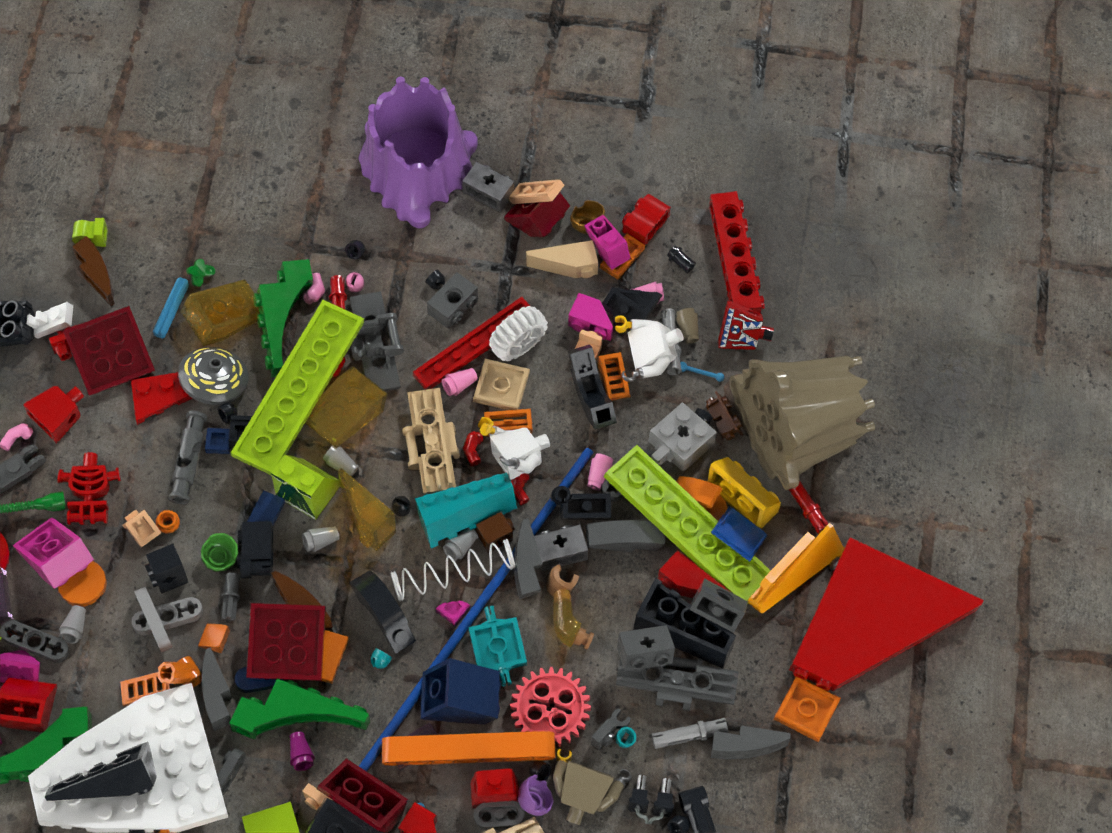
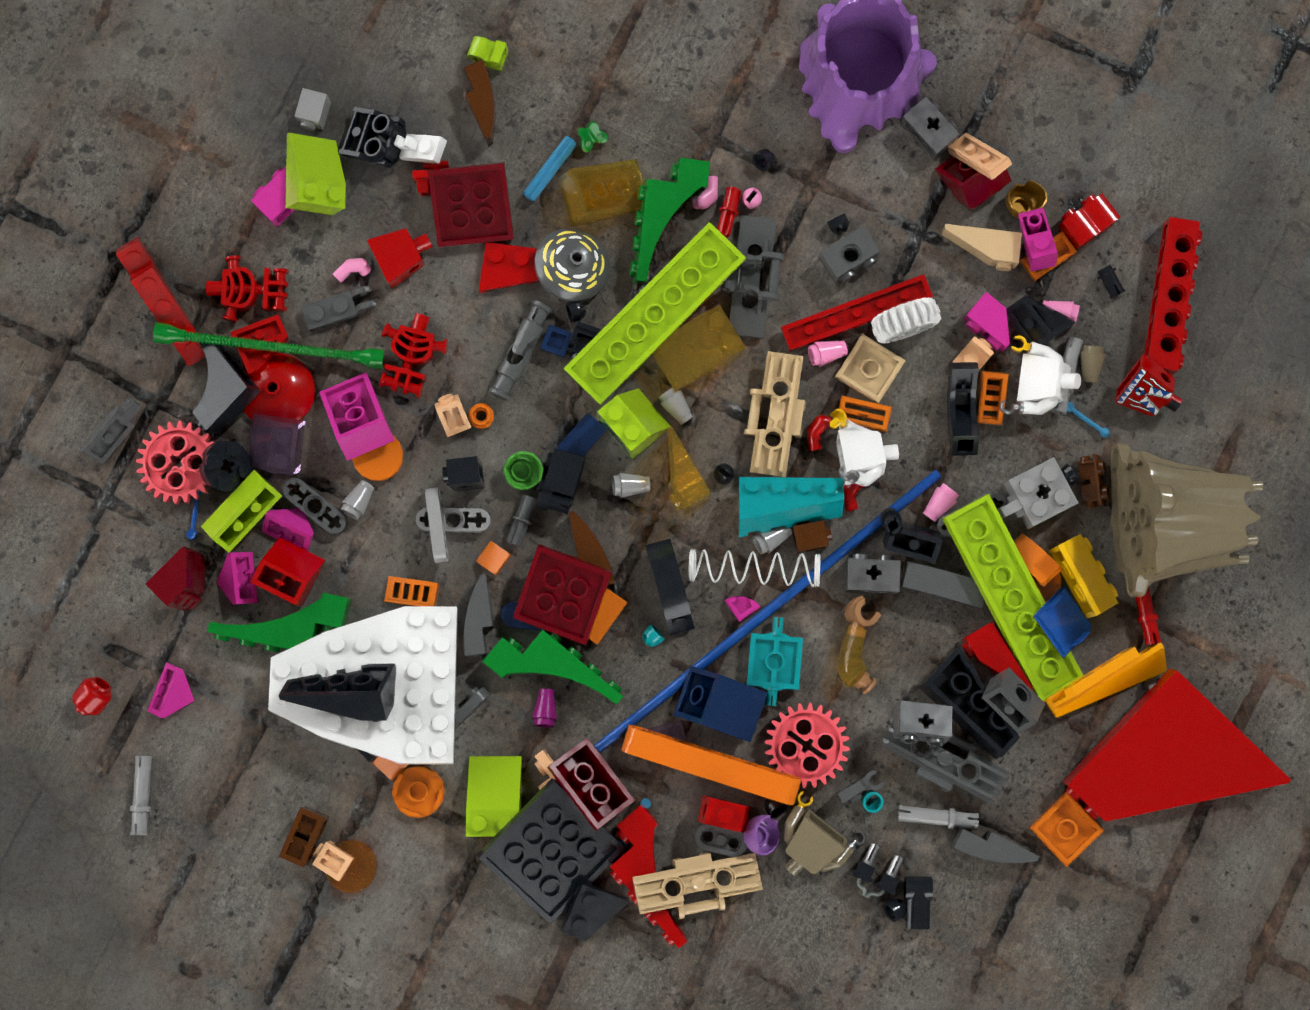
camera: 25 degrees right, 20 degrees up
orange piece [157,656,202,688] -> none
dark grey slope [514,518,543,599] -> none

